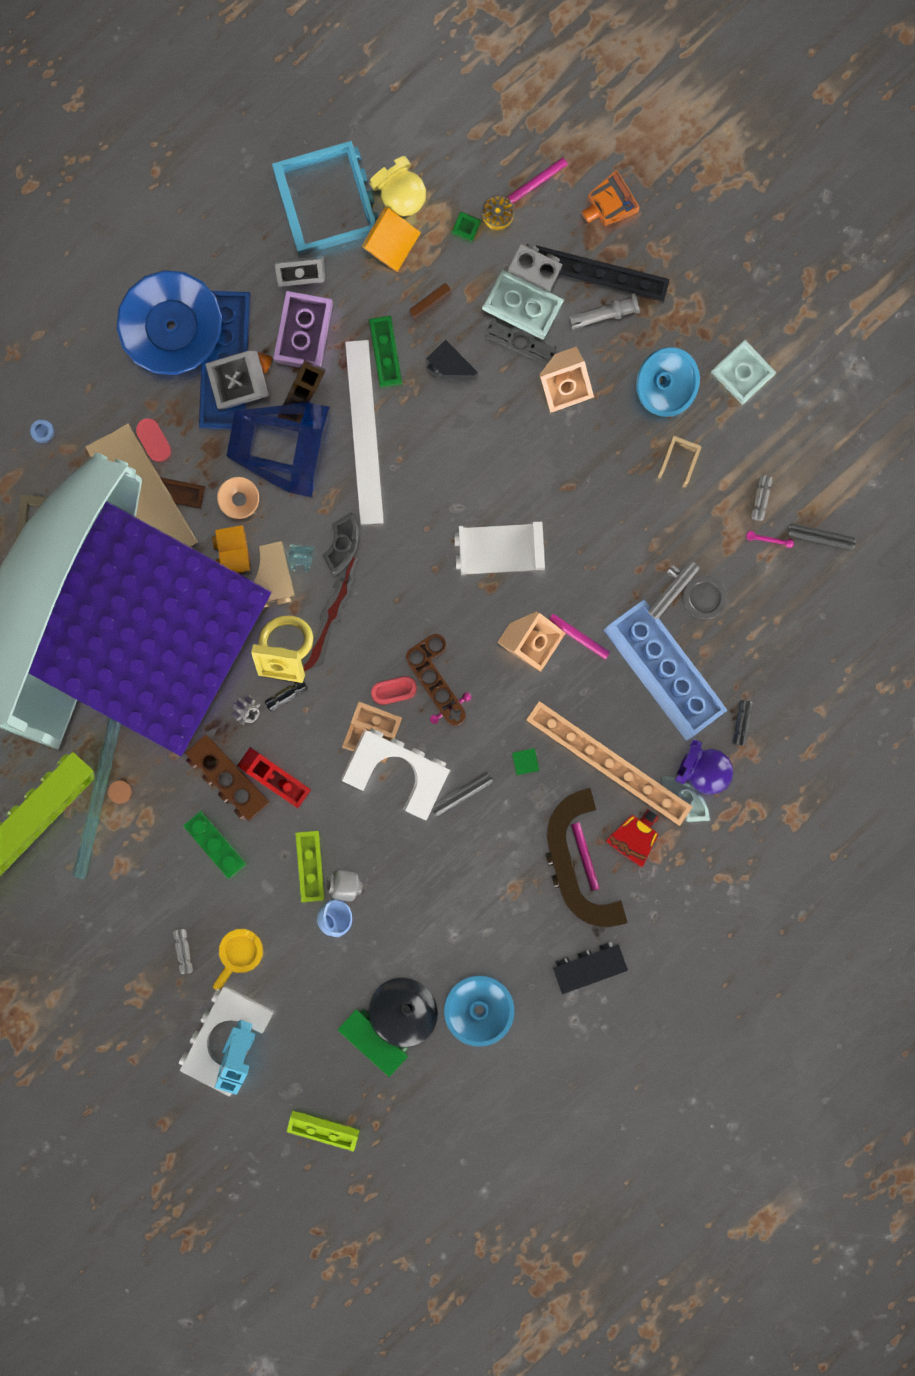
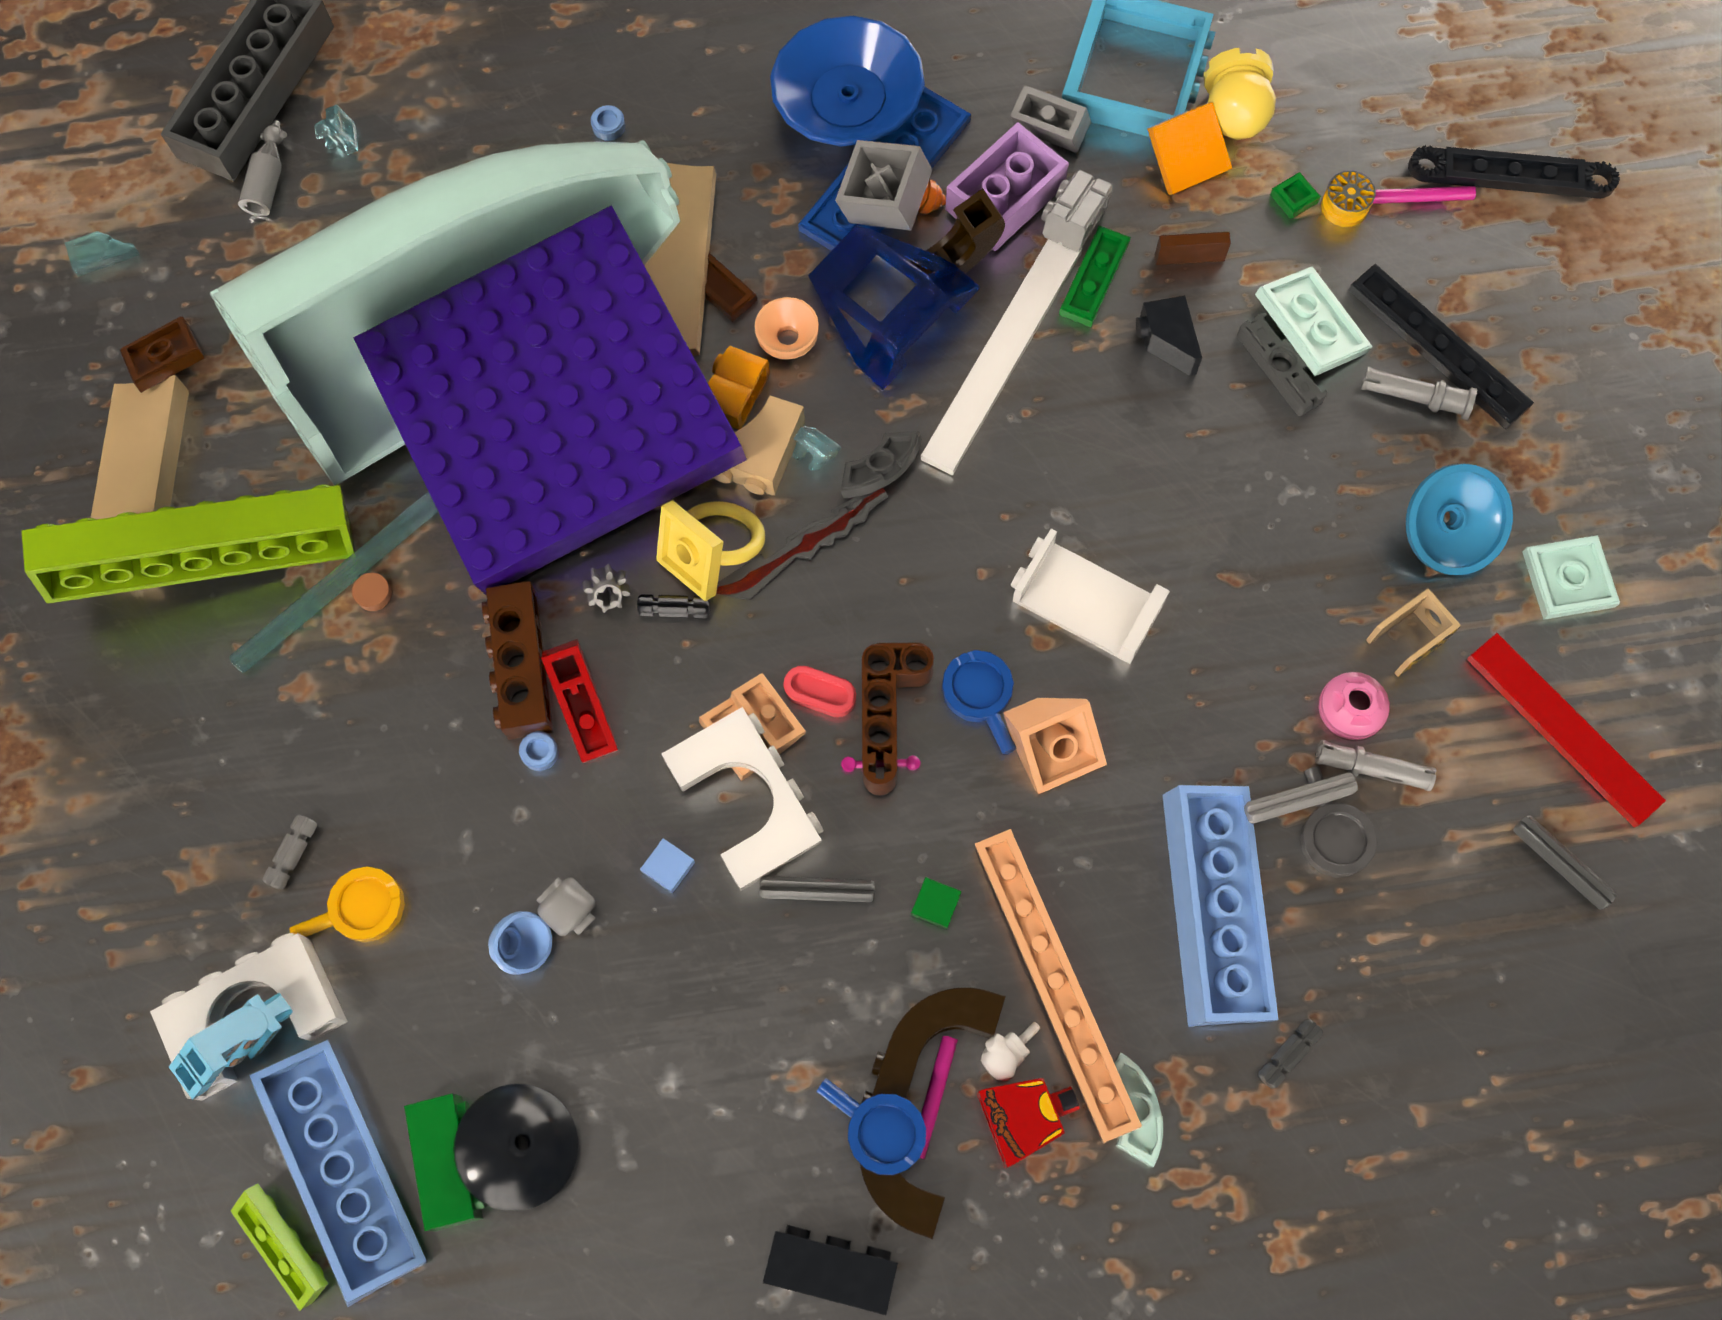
camera: 40 degrees right, 15 degrees down
coral tile [136,418,171,462] -> none
green brick [183,811,248,879] -> none
lime plate [295,831,325,902] -> none
dark azure dish [444,976,514,1046] -> none
light grey brick [508,243,562,292] -> none
light nougat slope [539,346,594,412] -> none
dark pink bar [549,614,610,659] -> none
orange torso [581,171,640,226] -> none
dark purple tile [674,739,734,795] -> none
dark pink hinge [746,531,794,548] -> none
light grey axle [751,476,772,521] -> none
none -> light blue arch [249,1040,427,1307]
none -> light blue tile [519,731,559,771]
none -> light blue tile [640,838,695,894]
none -> blue piece [816,1078,926,1175]
none -> blue piece [942,650,1016,755]
none -> white piece [981,1022,1041,1082]
none -> light grey brick [1041,170,1113,252]
none -> light grey pin [1315,740,1436,792]
none -> bright pink piece [1318,672,1390,741]
none -> black plate [1408,145,1620,199]
none -> red tile [1467,633,1666,828]

